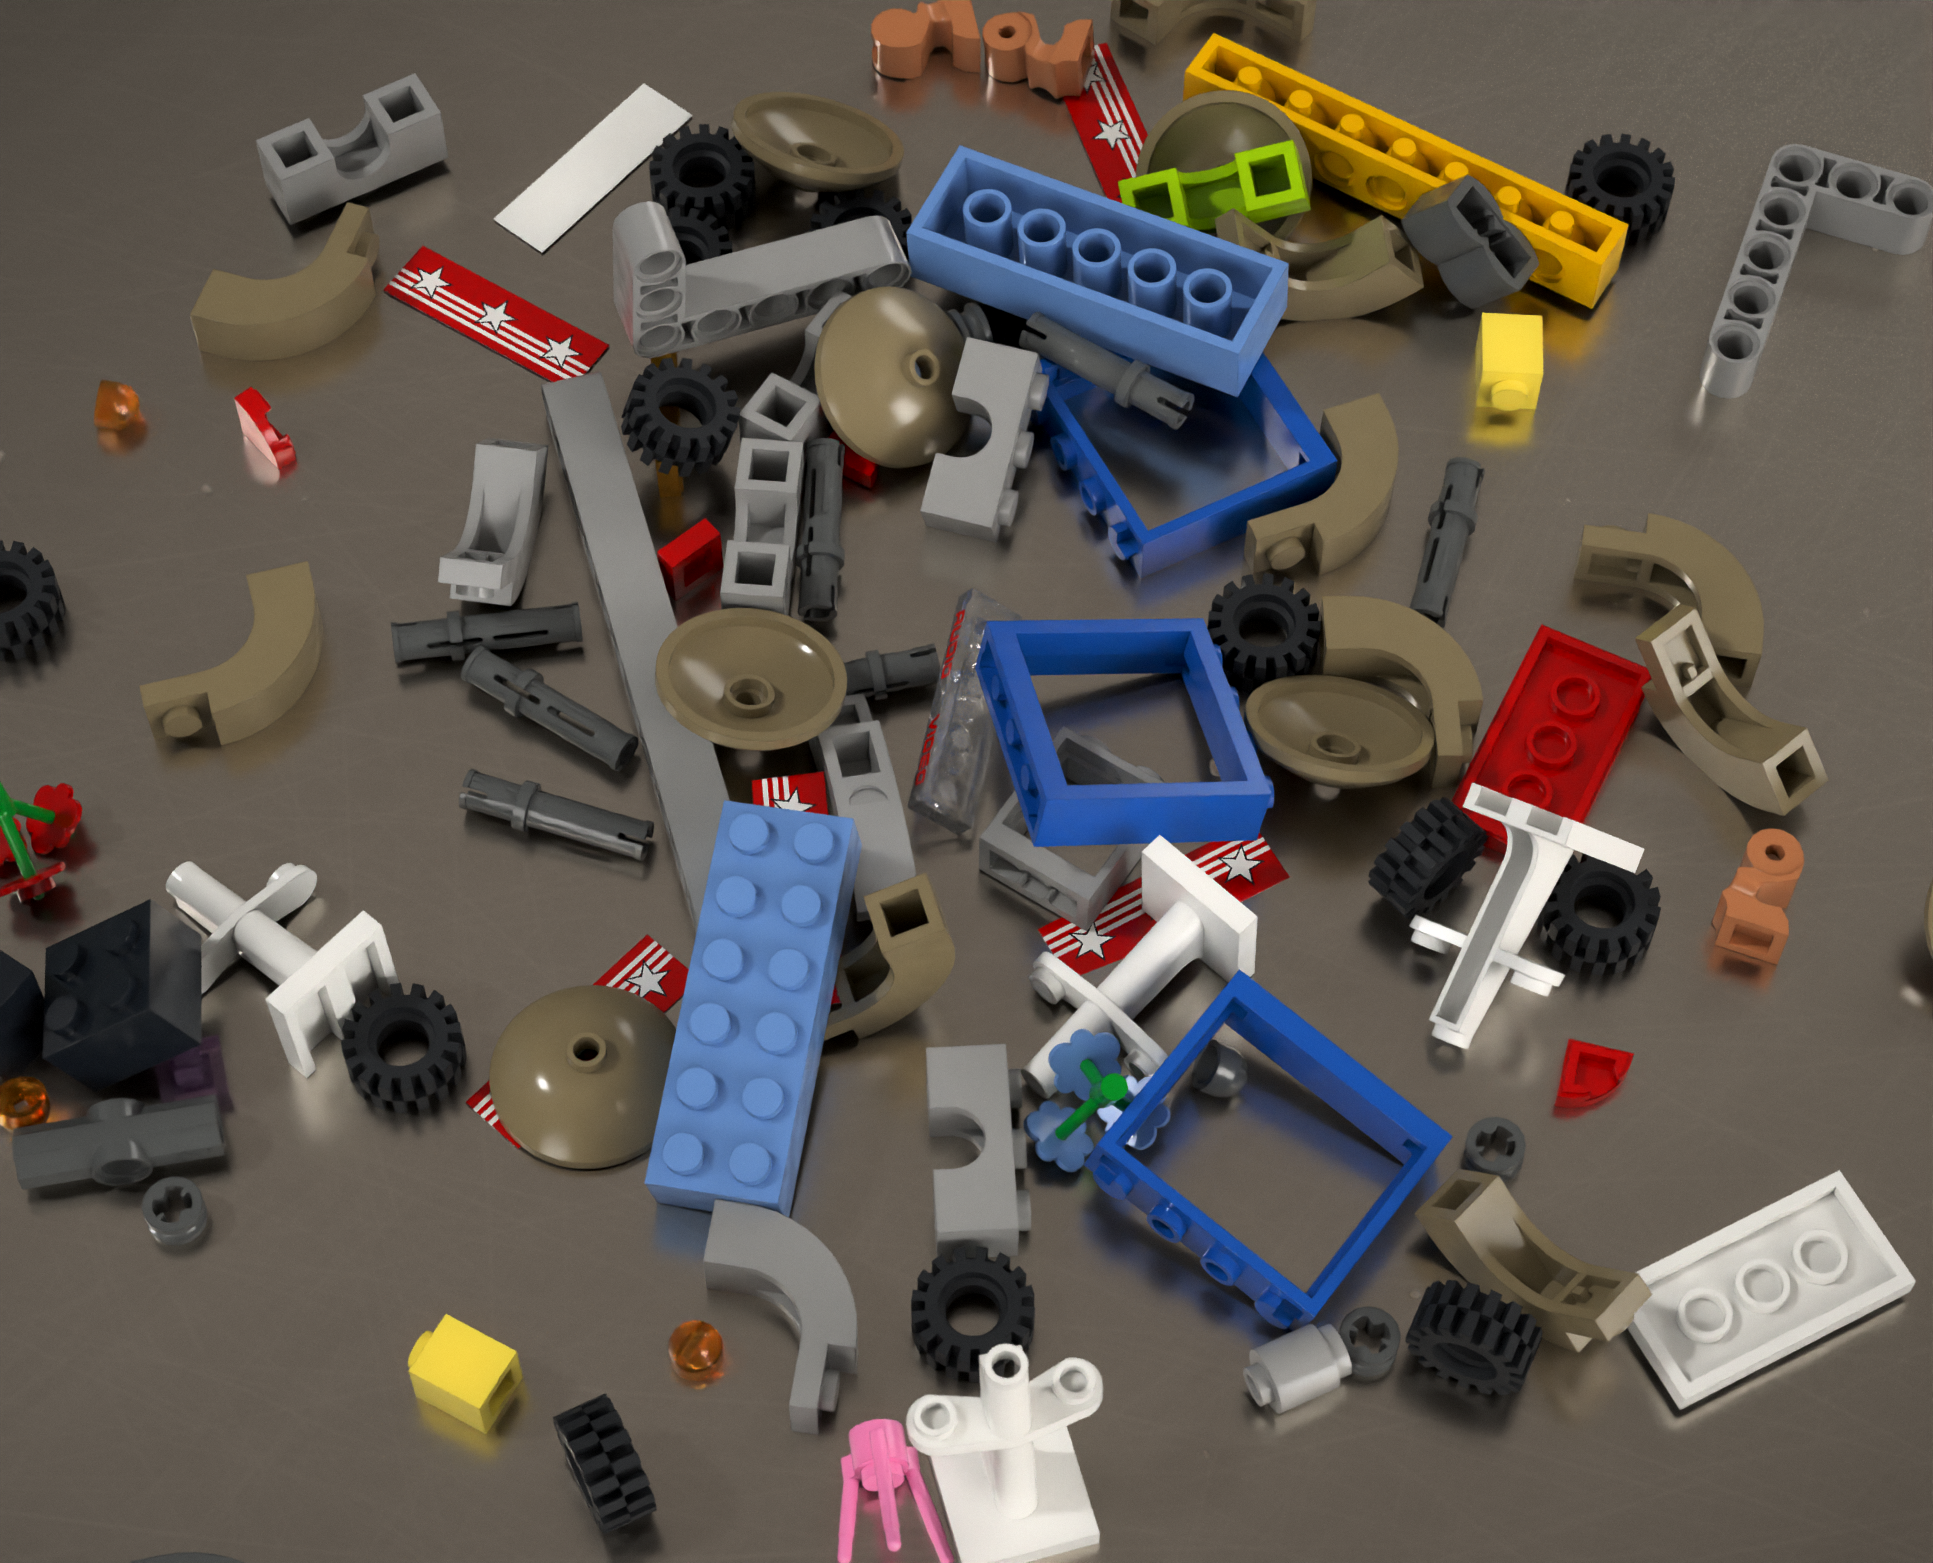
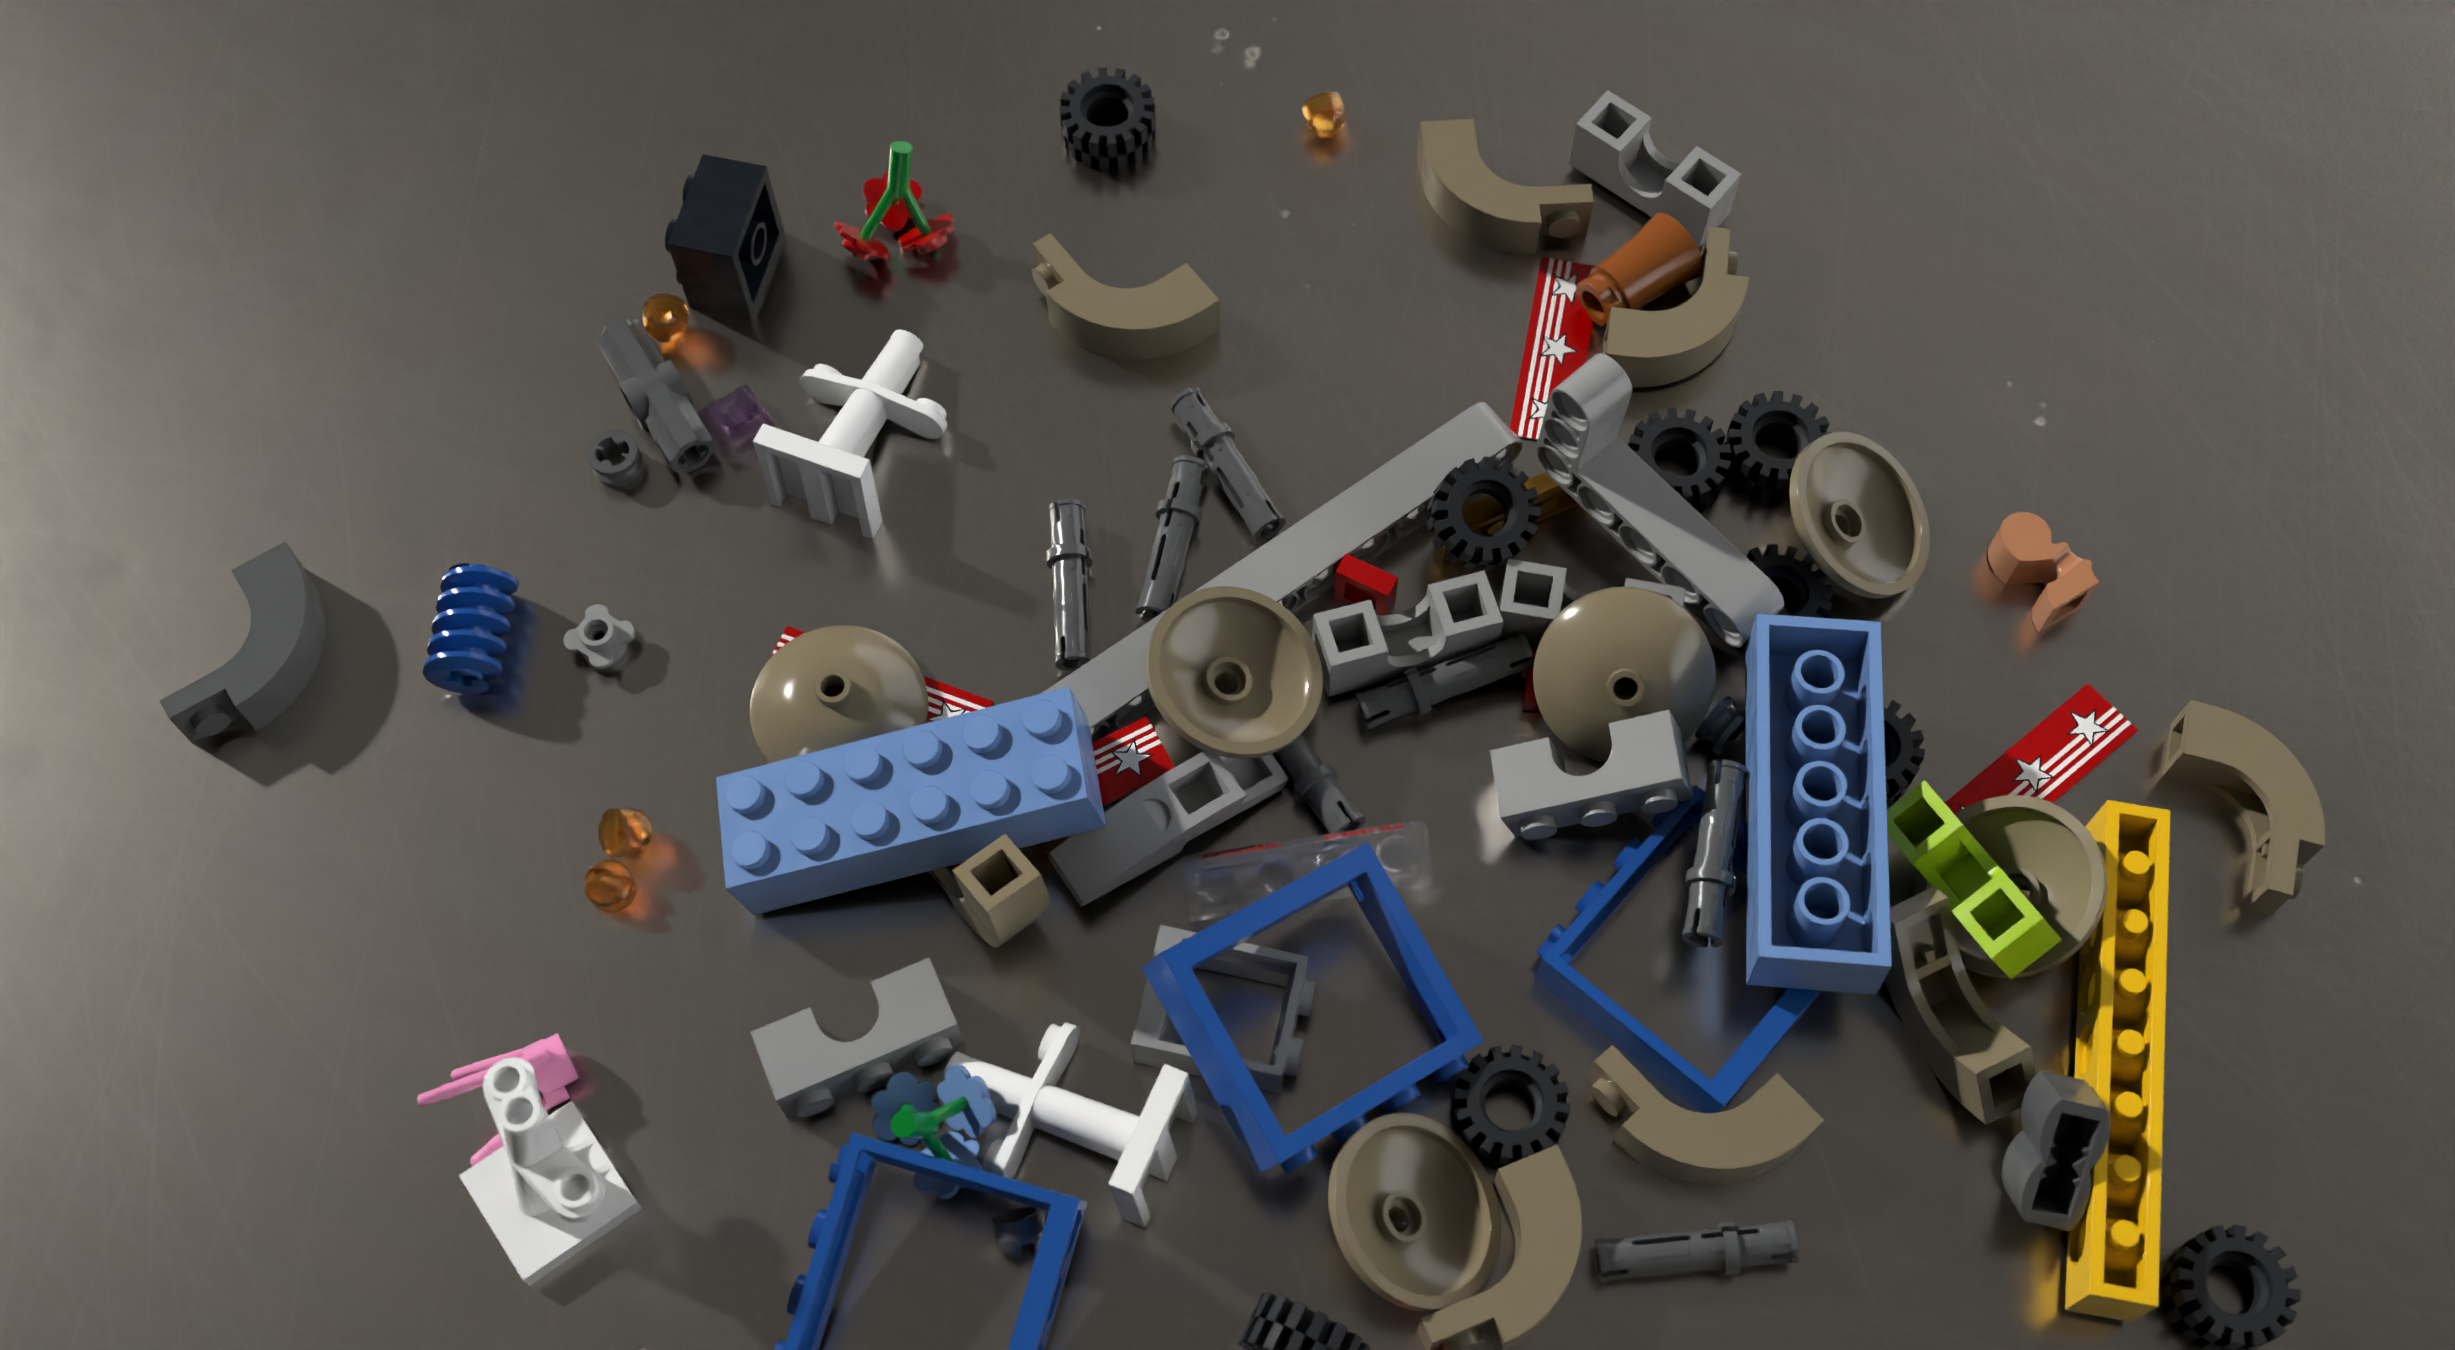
camera: 70 degrees right, 5 degrees up
black brick [43,899,202,1092] -> none
red tile [234,387,296,470] -> none
black tyre [341,983,466,1113] -> none
light yellow brick [408,1314,523,1434] -> none
light grey arch [438,438,549,606] -> none
white sticker [493,84,693,253] -> none
black tyre [553,1393,657,1535] -> none
light grey arch [703,1199,859,1435] -> none
black tyre [911,1247,1035,1383] -> none
nougat leg [982,11,1095,99] -> none
red sticker [1037,832,1290,976] -> none
light yellow brick [1475,313,1543,411] -> none
none -> blue piece [422,563,519,695]
none -> light grey plate [563,604,635,669]
none -> clear orange hinge [598,808,653,857]
none -> dark orange plant [1576,213,1703,327]
none -> dark tan arch [1602,226,1749,388]

